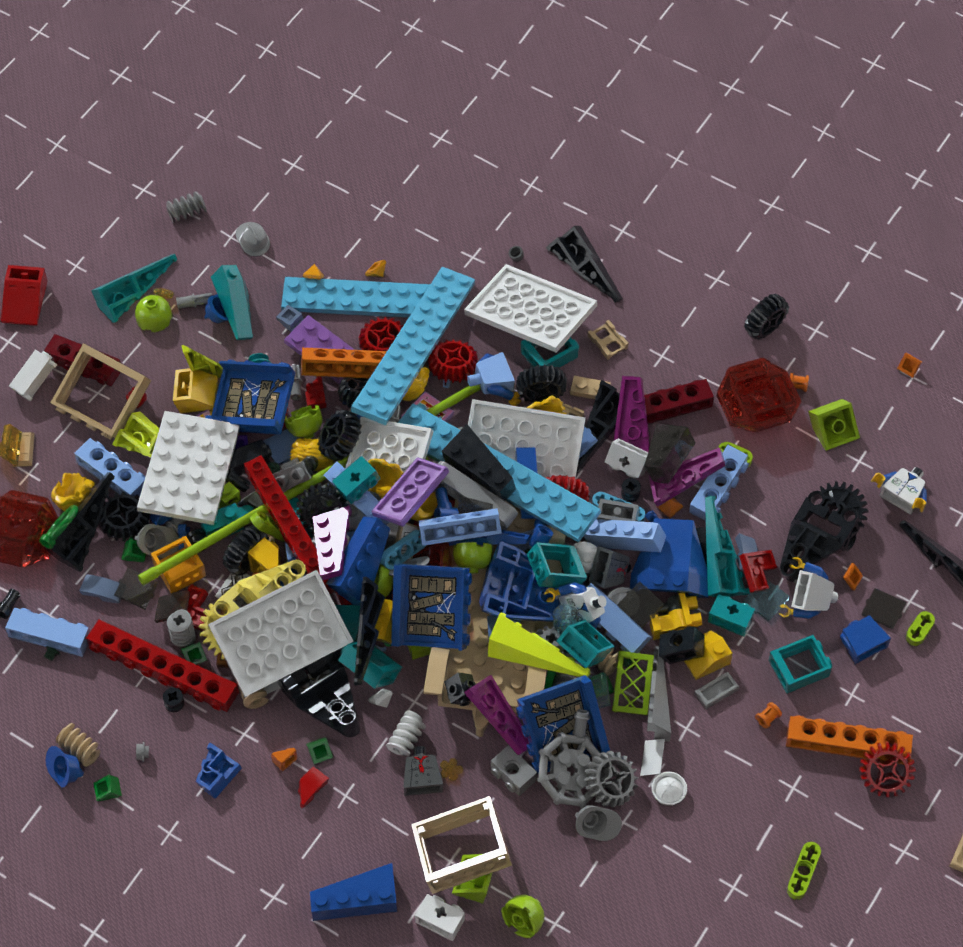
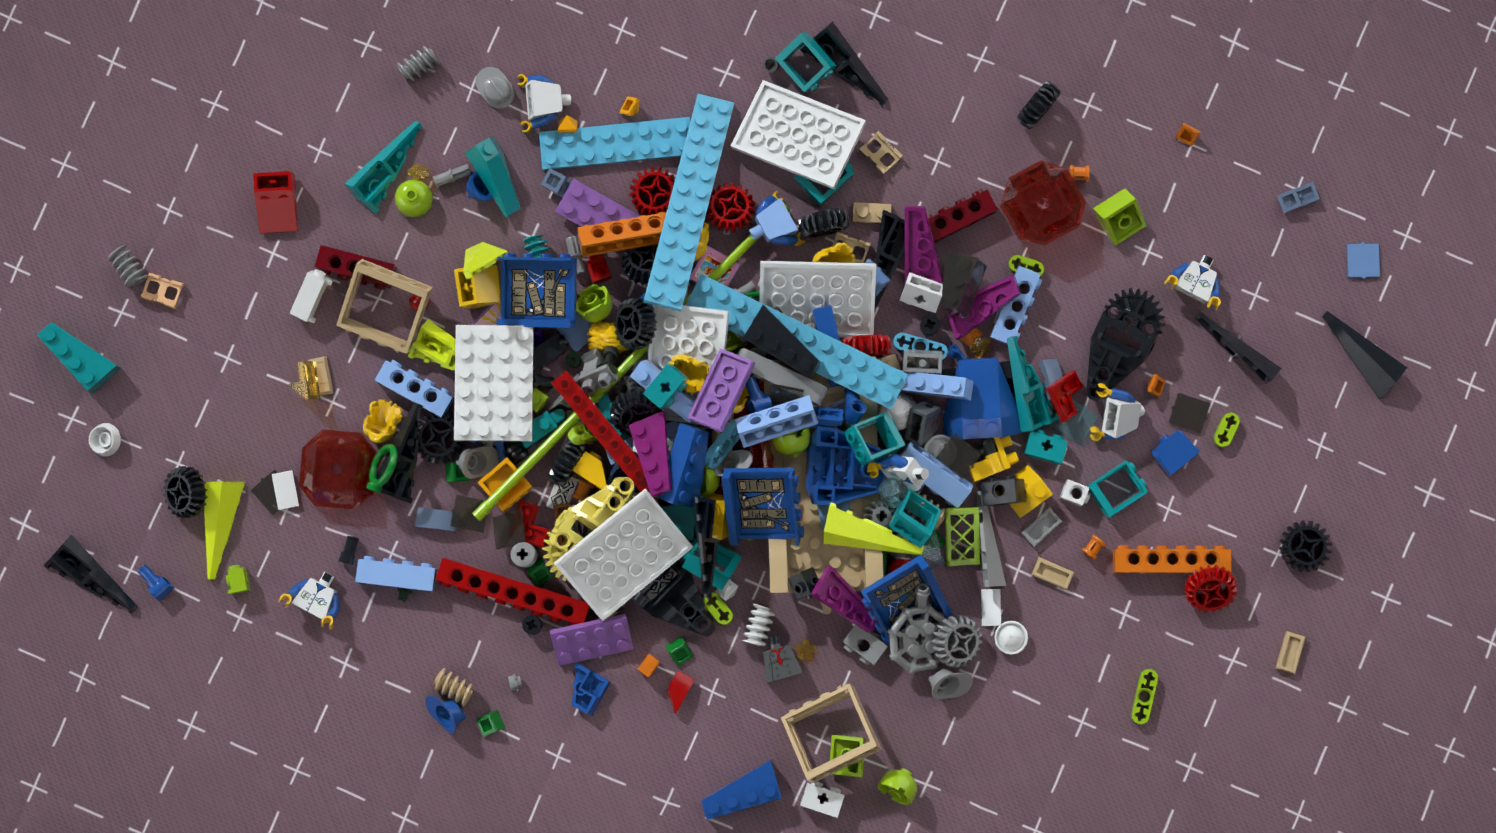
camera: 10 degrees left, 25 degrees up
none -> white torso [517,74,571,133]
none -> medium lavender plate [550,613,634,666]
none -> lime beam [703,592,733,625]
none -> teal window [775,32,836,92]
none -> clear yellow plant [970,337,991,357]
none -> tan tile [1031,557,1074,590]
none -> white brick [1059,479,1091,507]

